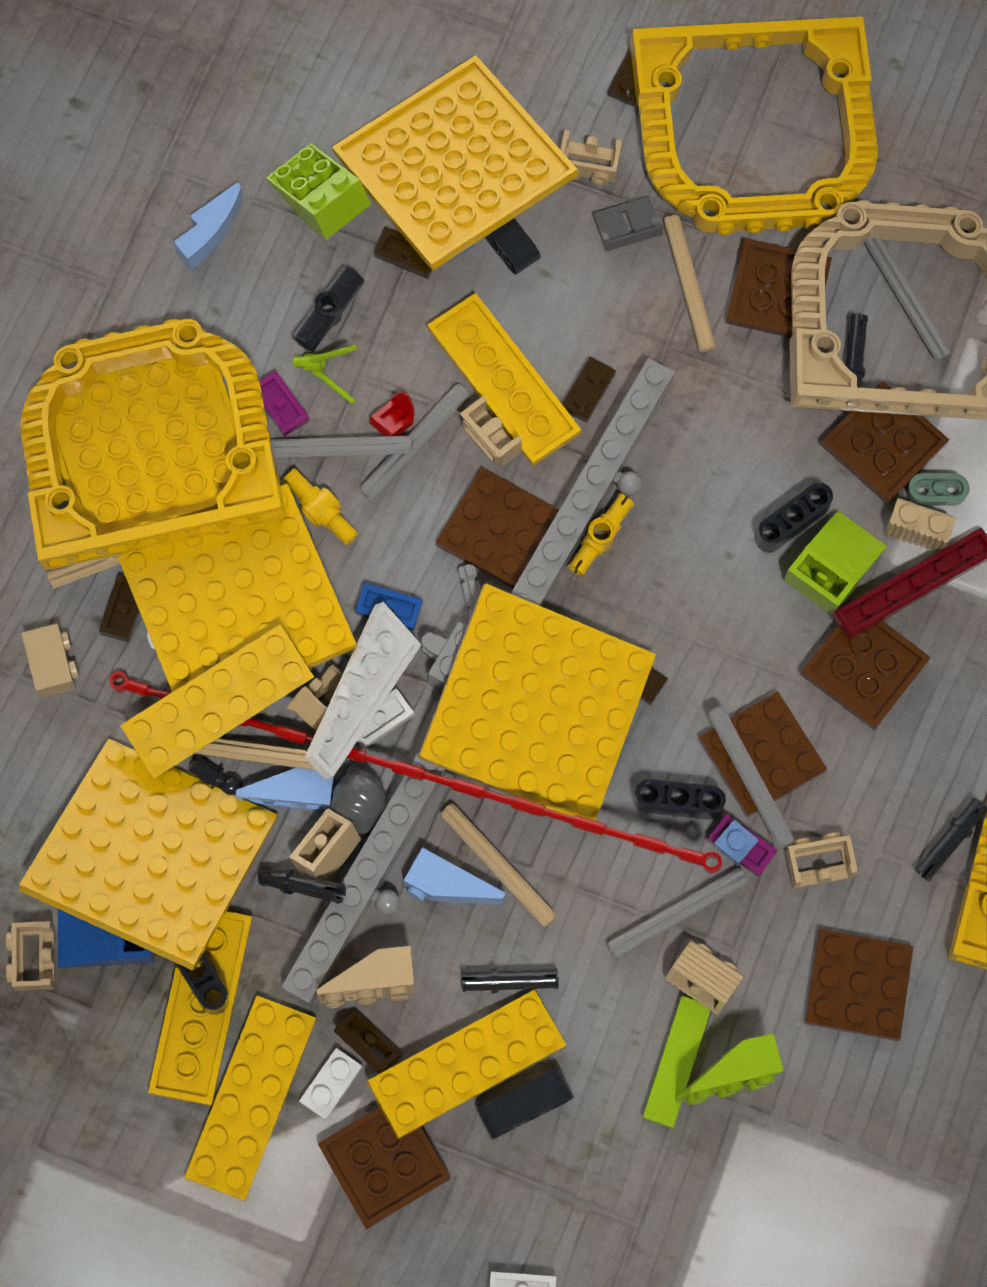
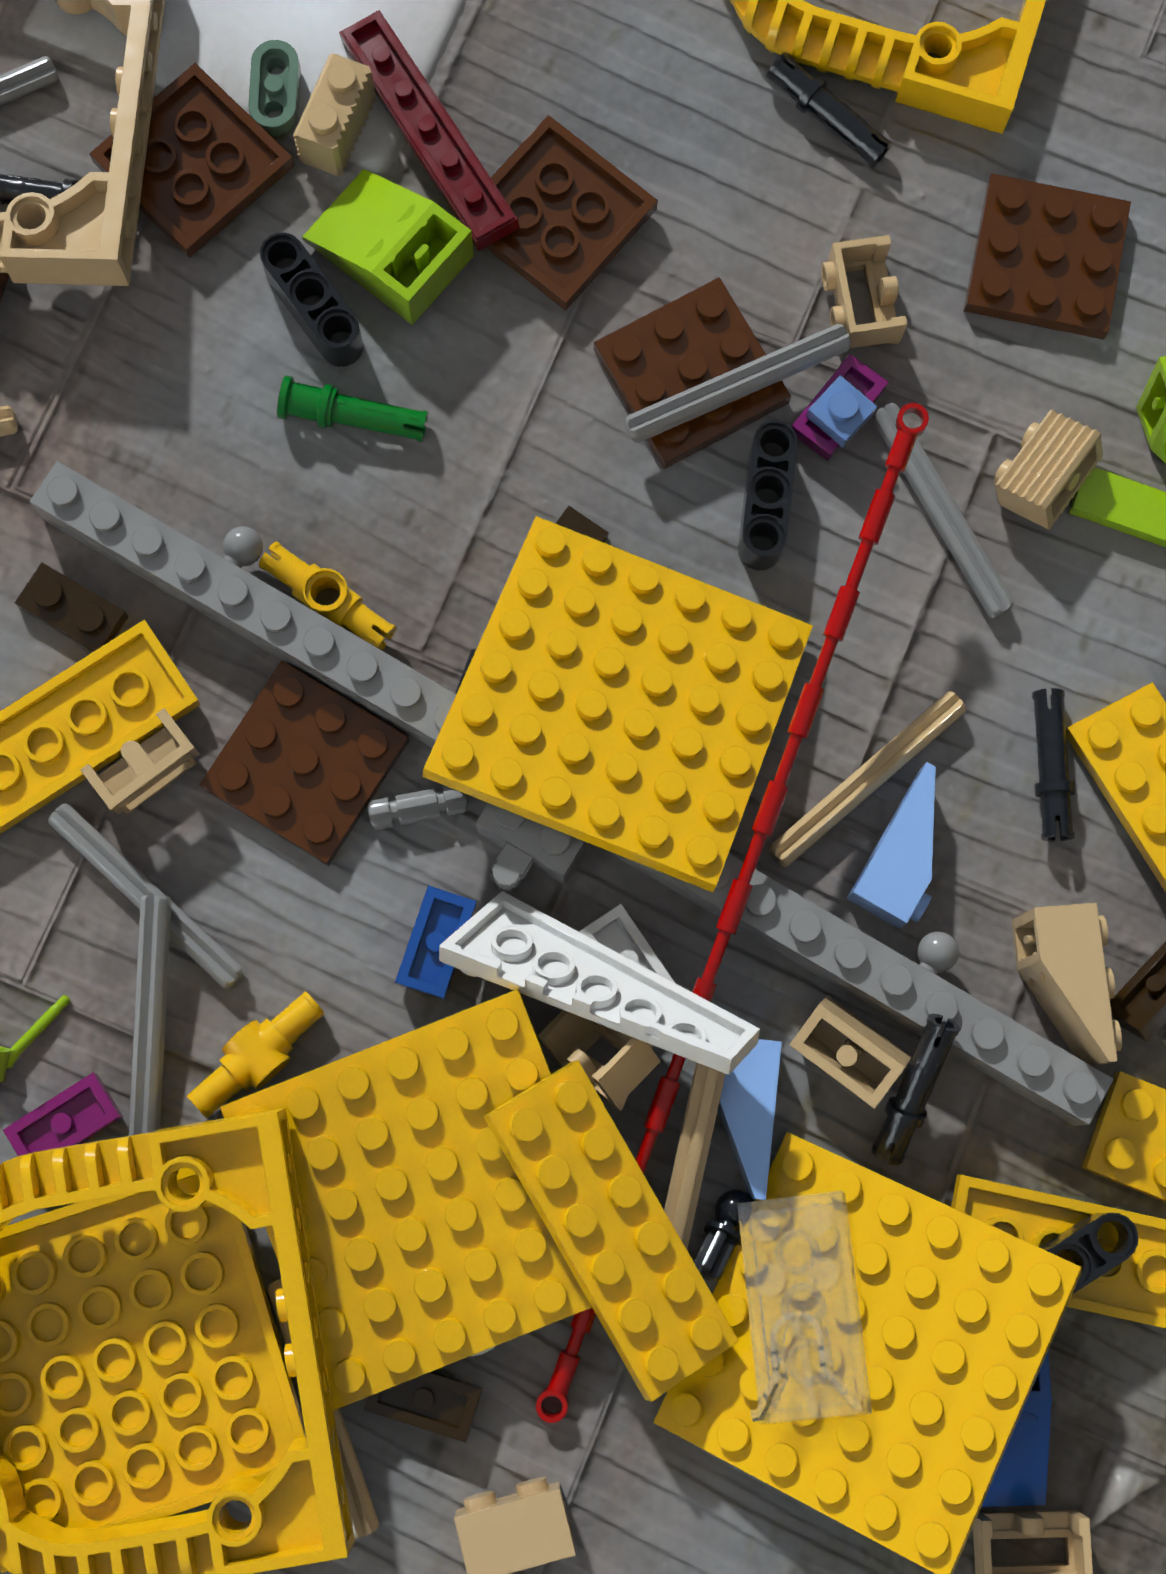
camera: 90 degrees left, 5 degrees up
dark grey hair [330,770,387,833] -> none
red plate [369,392,415,436] -> none
none -> green pin [277,375,429,442]
none -> clear plate [737,1190,872,1424]

